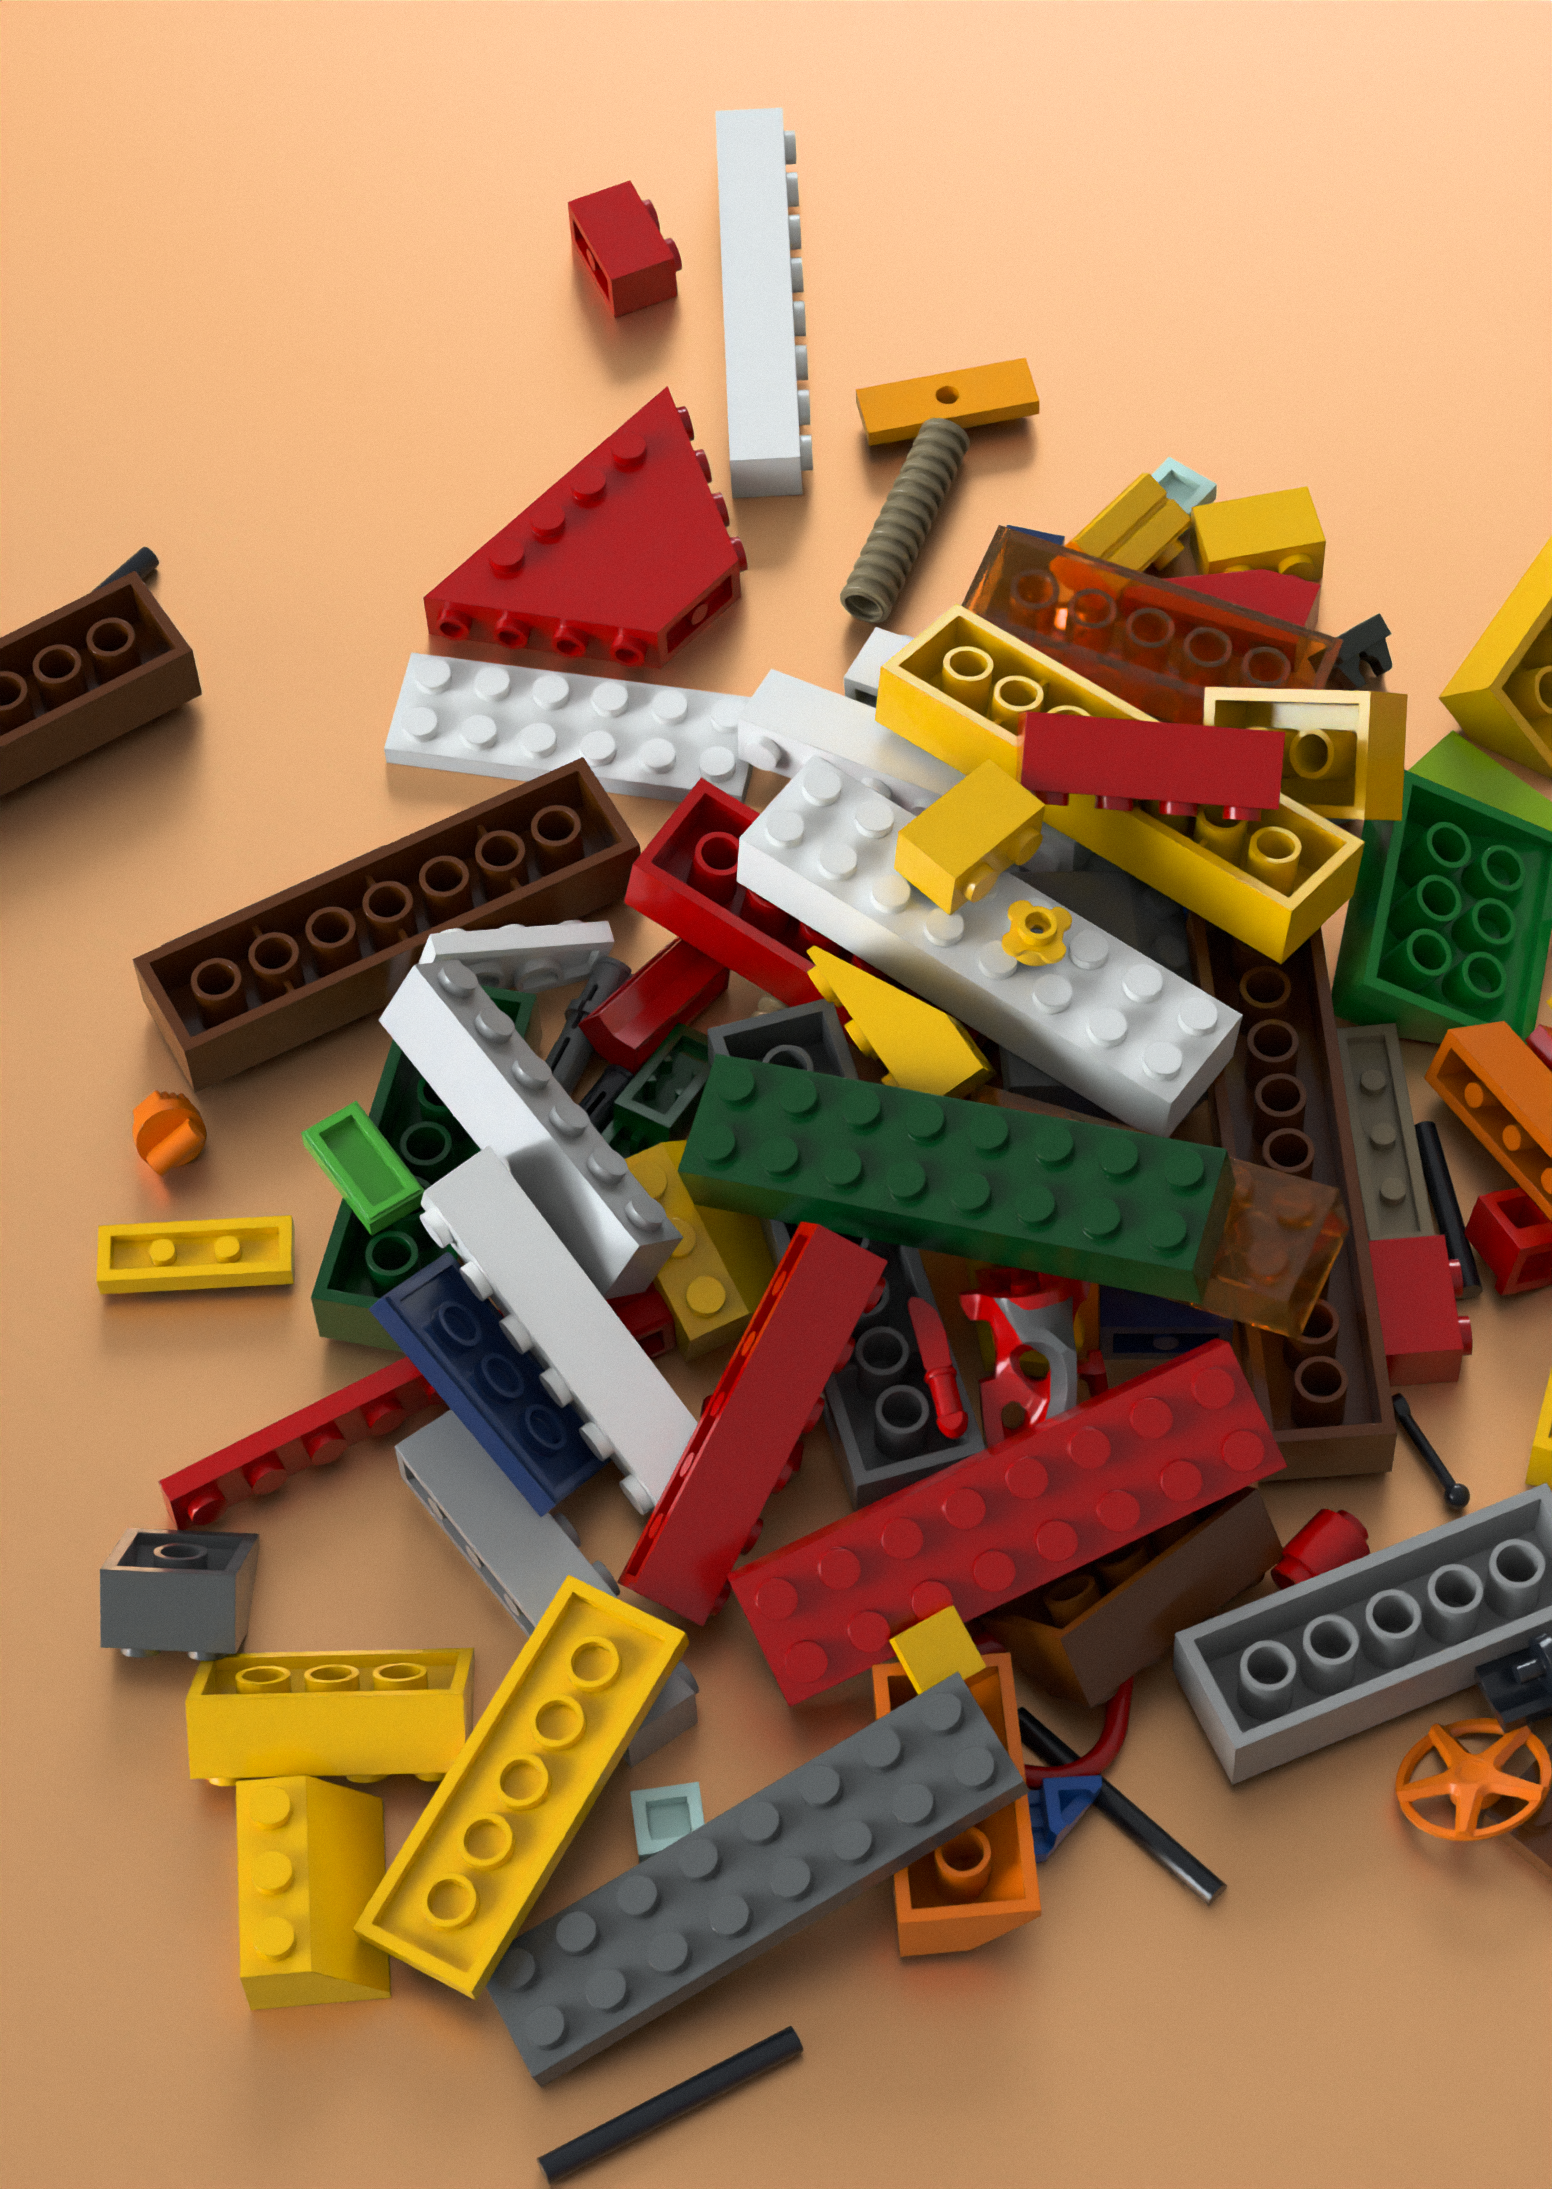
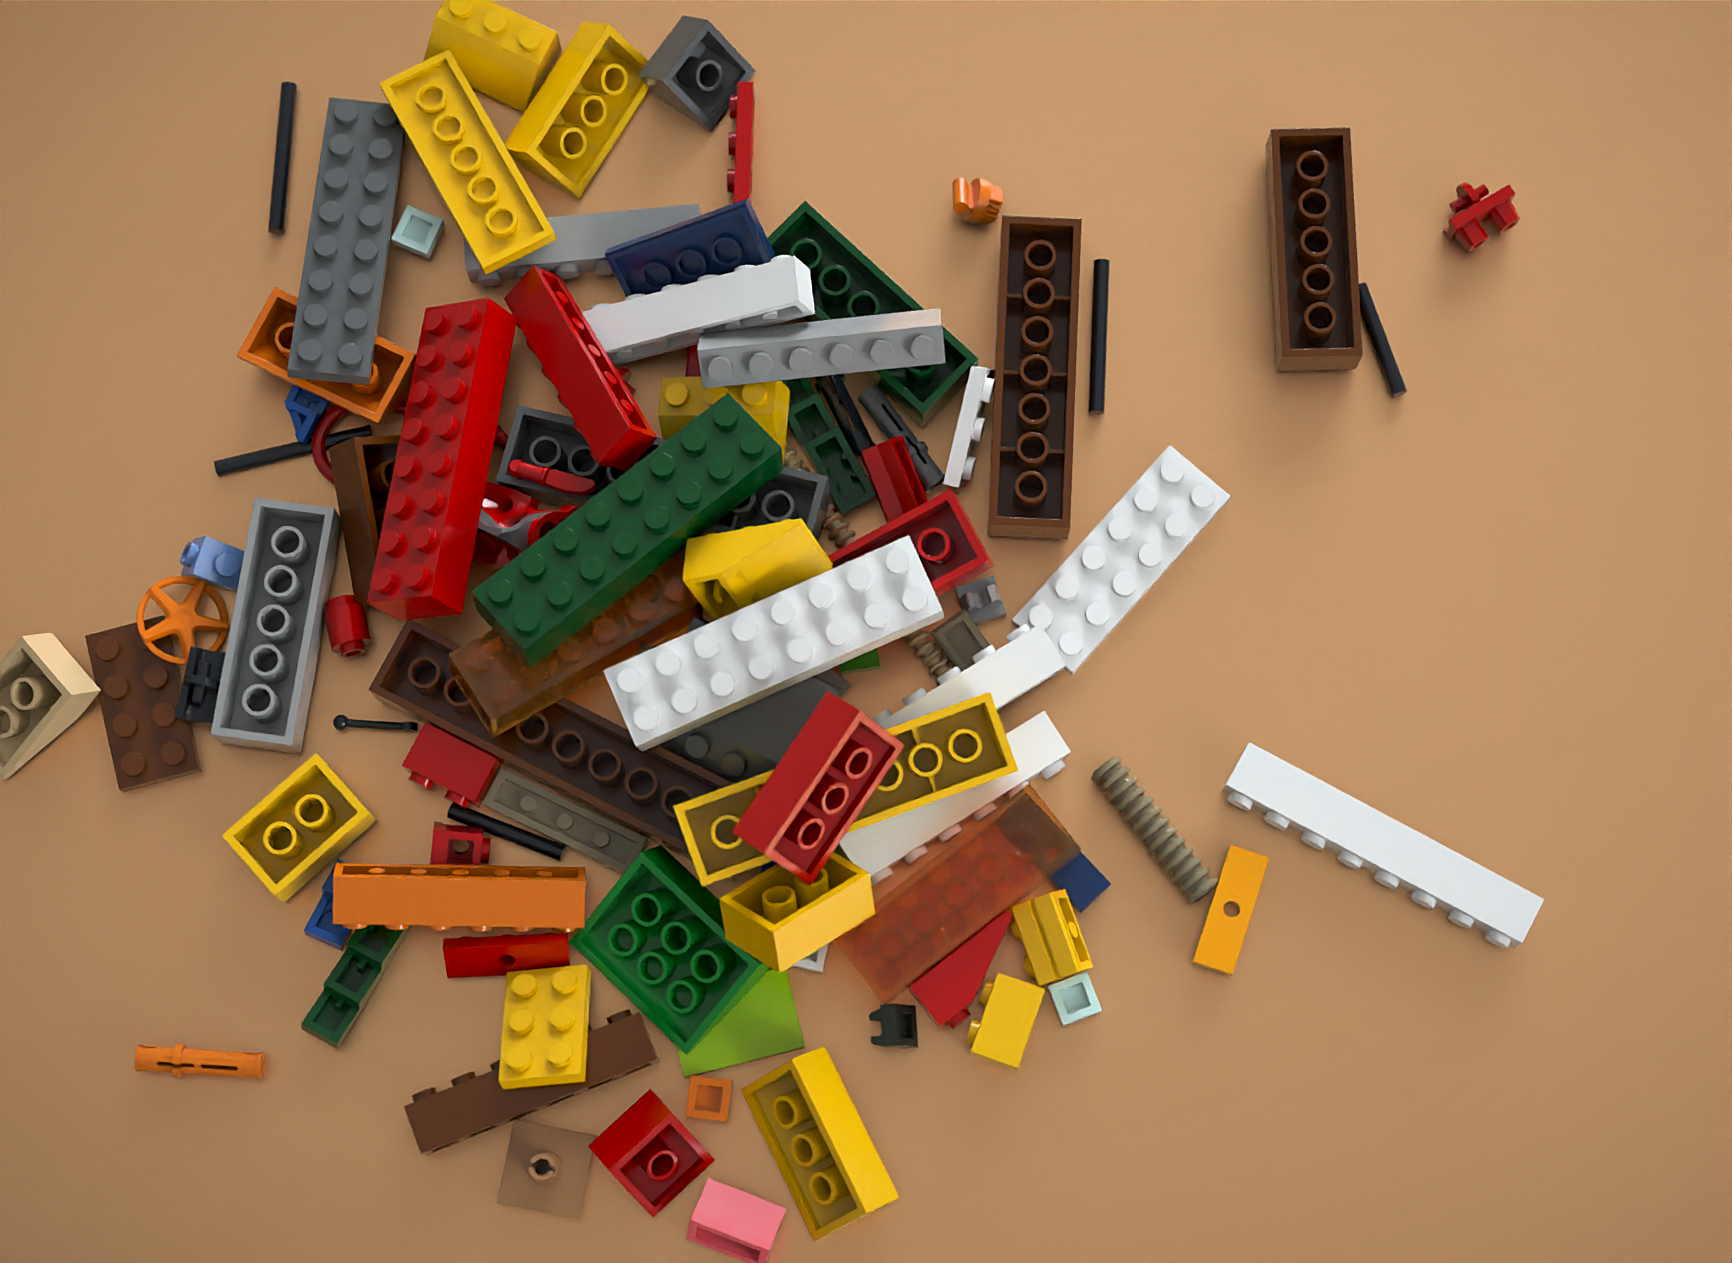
camera: 120 degrees right, 20 degrees up
yellow plate [96,1215,295,1294] -> none
bright green tile [301,1101,425,1235] -> none
red piece [423,386,748,669] -> none
red brick [567,180,682,318] -> none
yellow tile [889,1605,986,1695] -> none
yellow brick [894,758,1045,915] -> none
yellow plate [1001,900,1072,966] -> none
none -> medium blue bracket [180,536,244,591]

